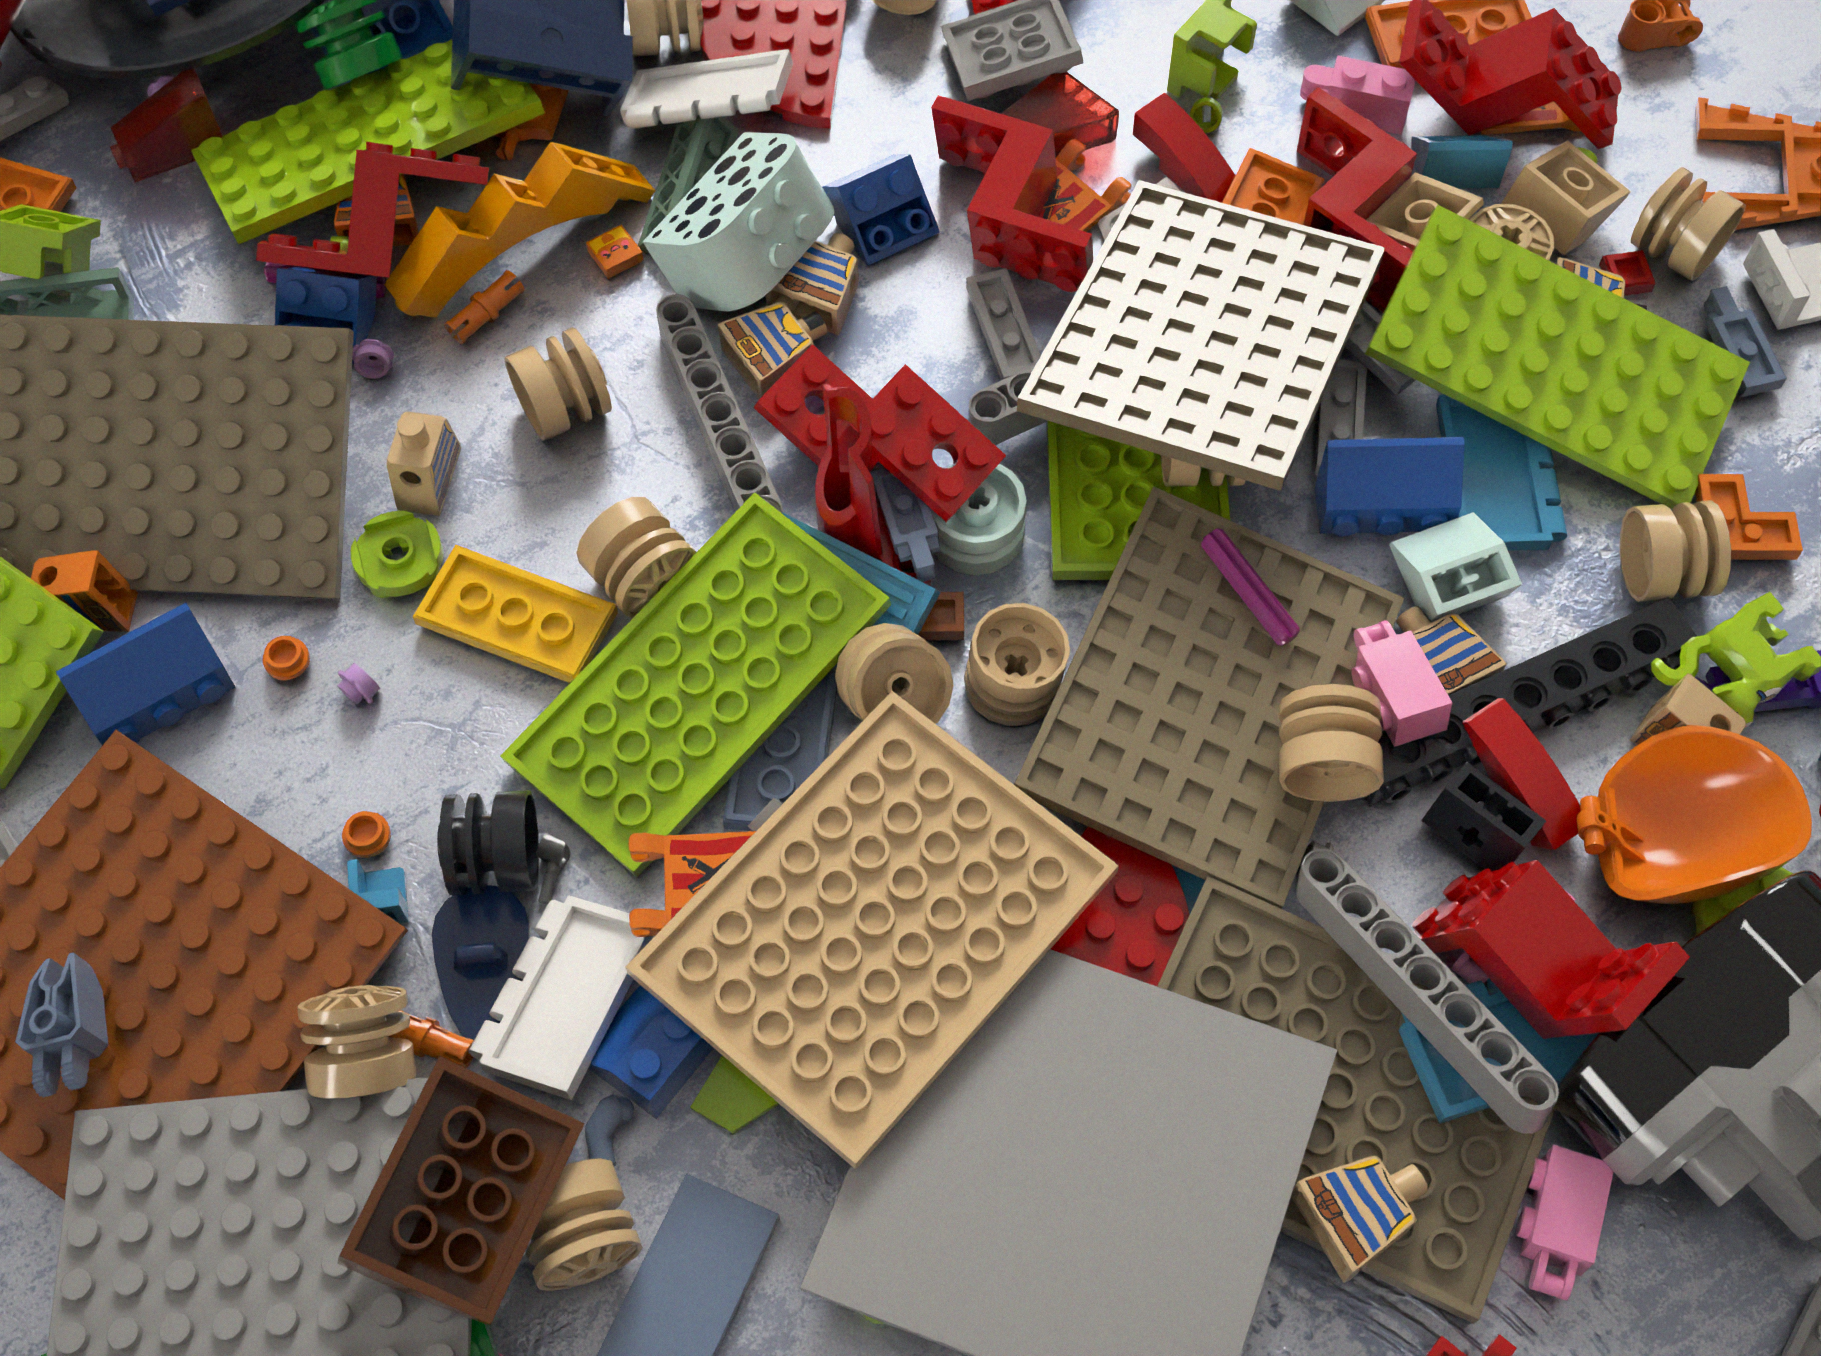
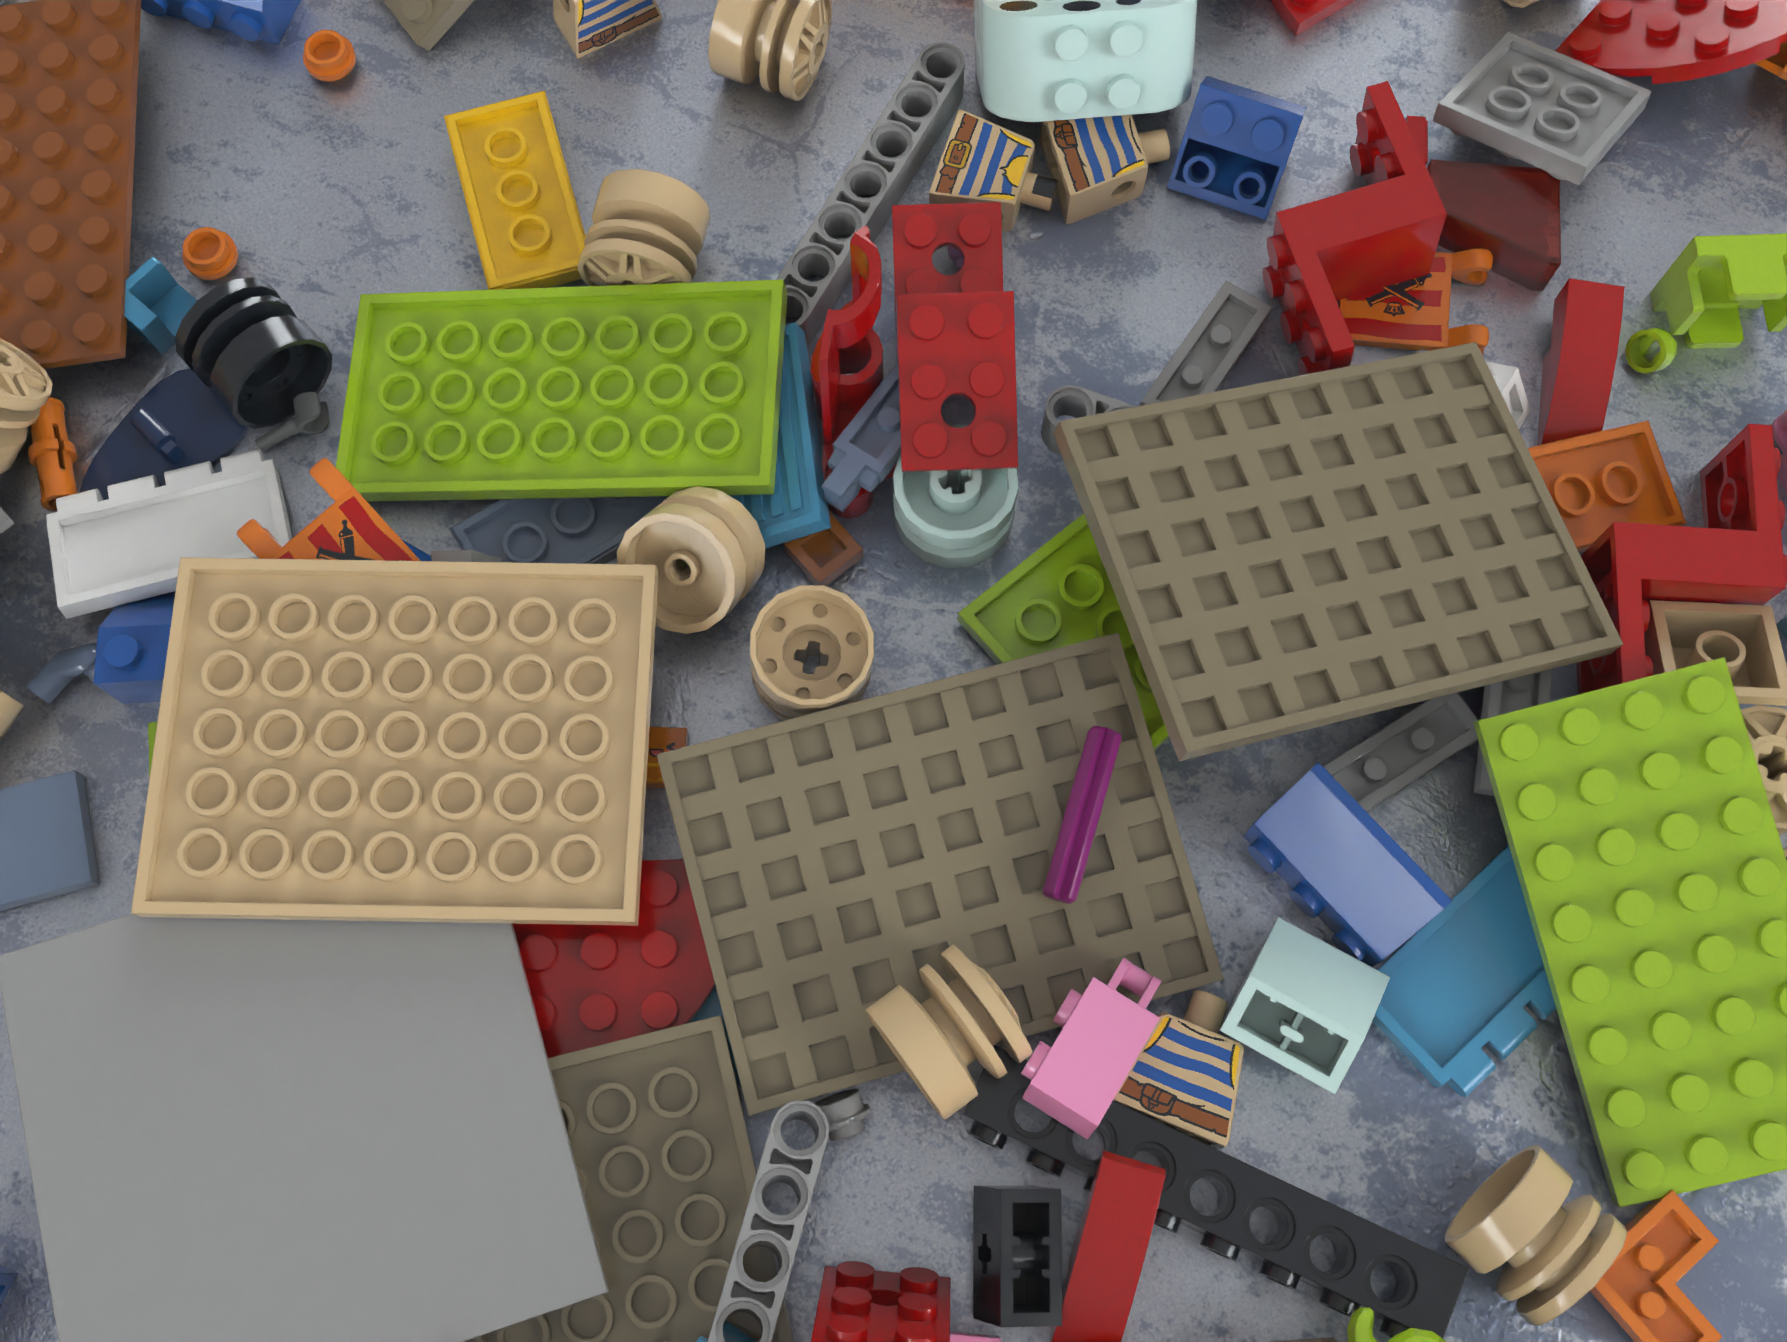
camera: 50 degrees right, 10 degrees up
lavender plate [337,663,380,705] -> none
lime plate [350,511,444,598] -> none

